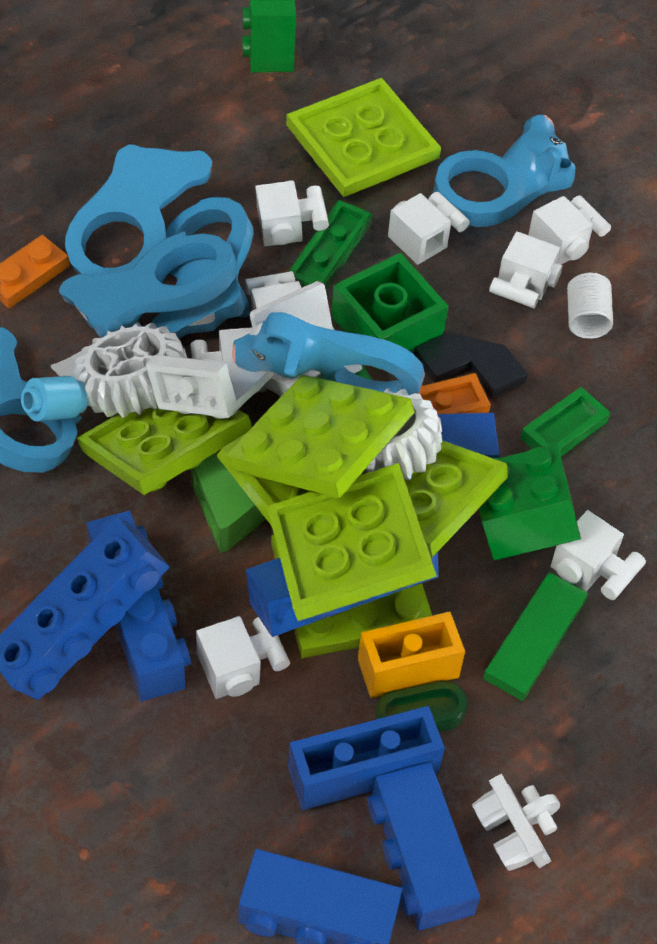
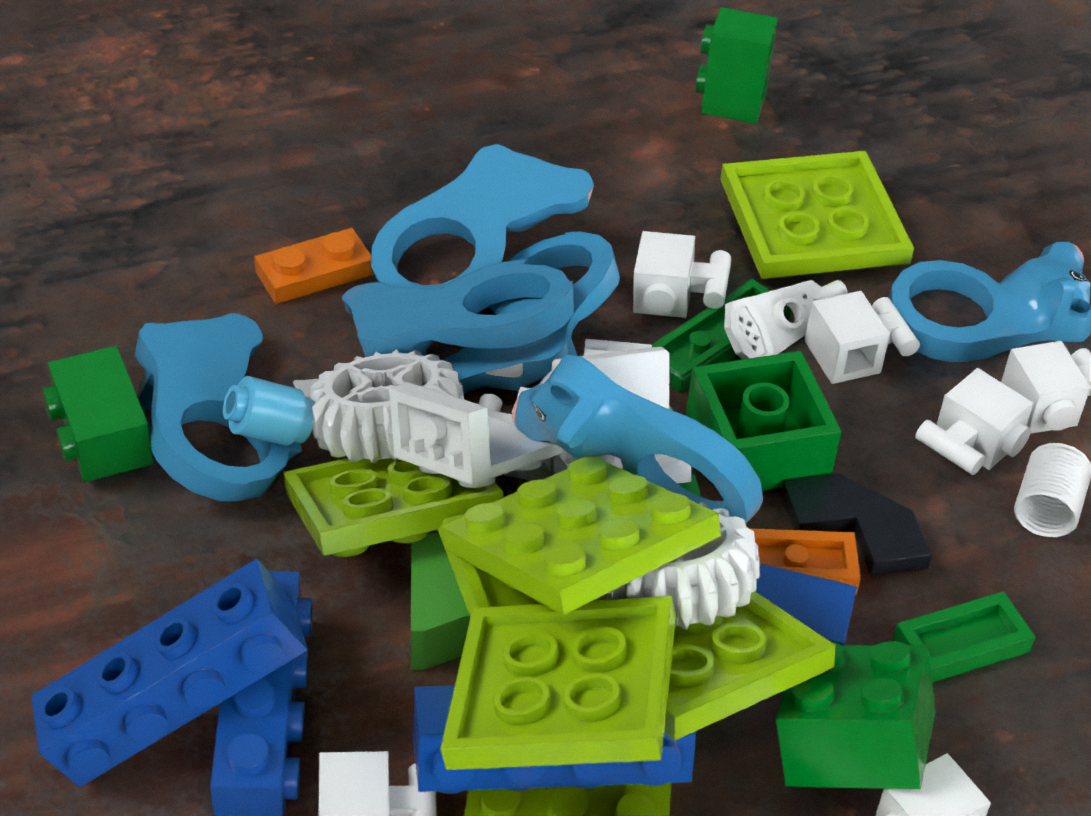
camera: 20 degrees right, 10 degrees down
none -> white piece [724,280,847,360]

